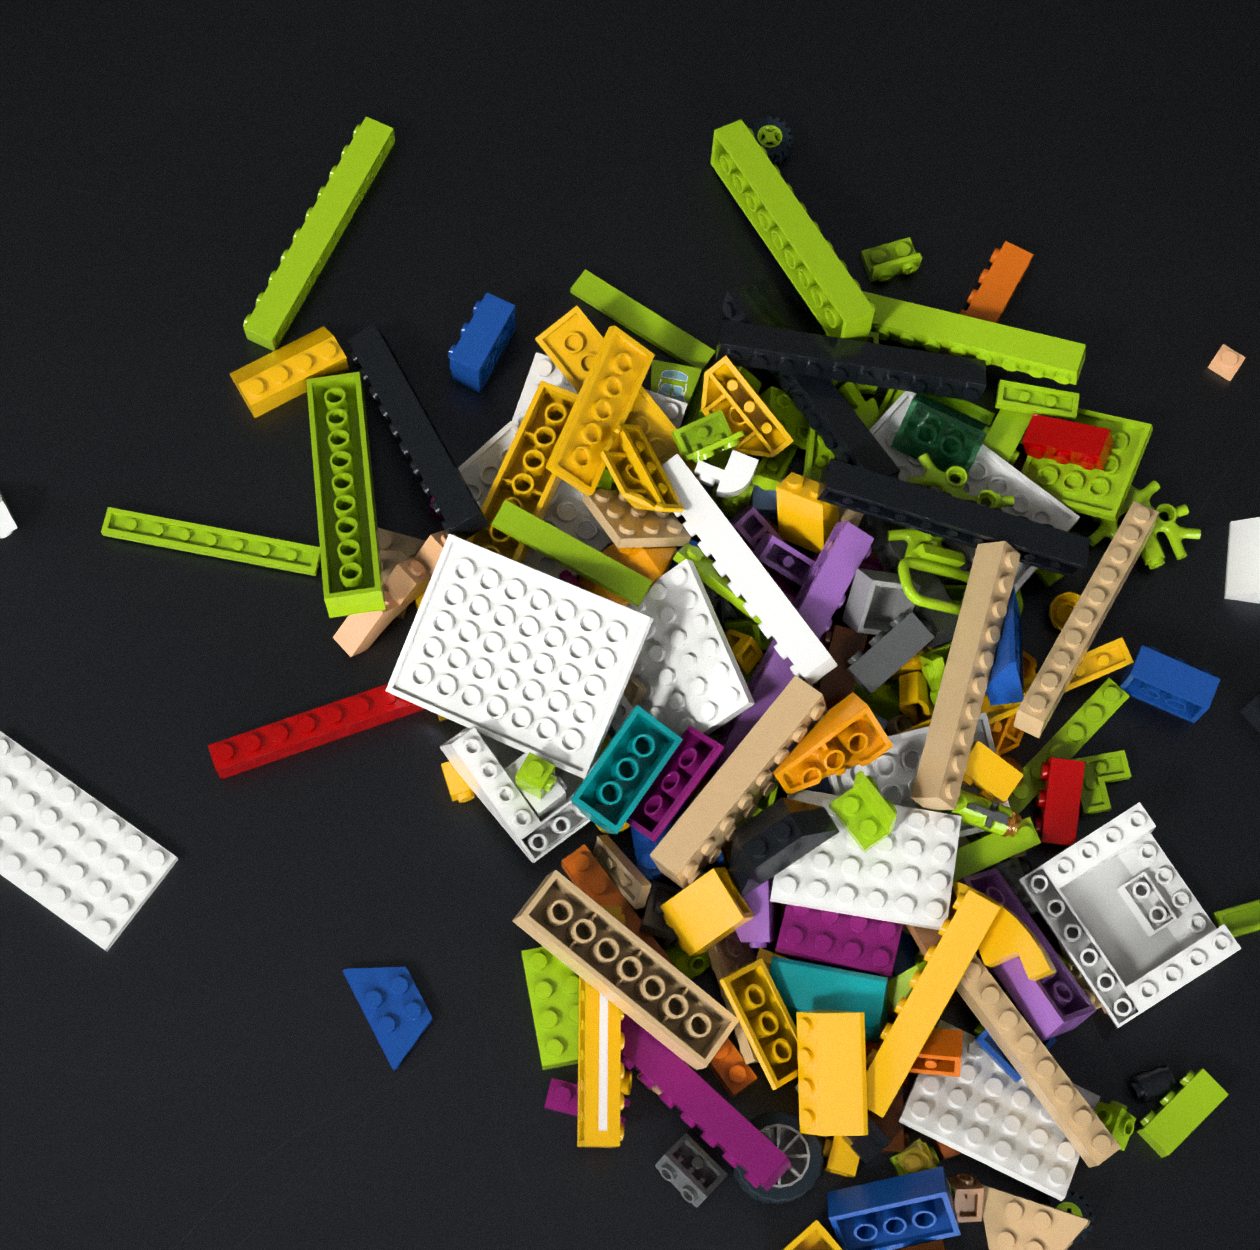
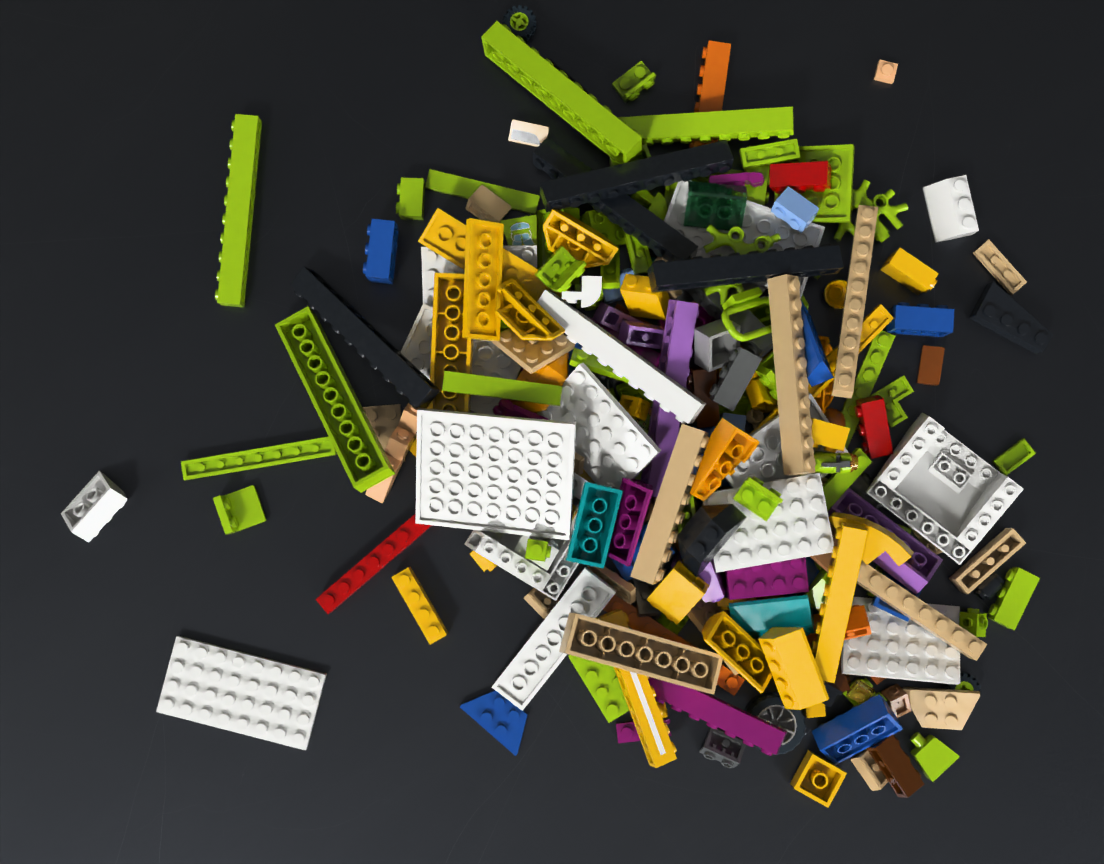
camera: 15 degrees left, 15 degrees up
yellow slope [230,326,349,418] -> none
none -> lime bracket [213,485,266,535]
none -> yellow brick [391,566,448,645]
none -> lime brick [396,177,425,220]
none -> tan panel [465,185,511,223]
none -> white plate [492,567,617,711]
none -> slope [508,119,549,147]
none -> tan slope [524,588,559,619]
none -> magenta hinge [709,172,765,190]
none -> light blue brick [771,186,820,233]
none -> yellow brick [880,248,939,295]
none -> dark orange slope [917,345,945,386]
none -> tan brick [949,528,1026,594]

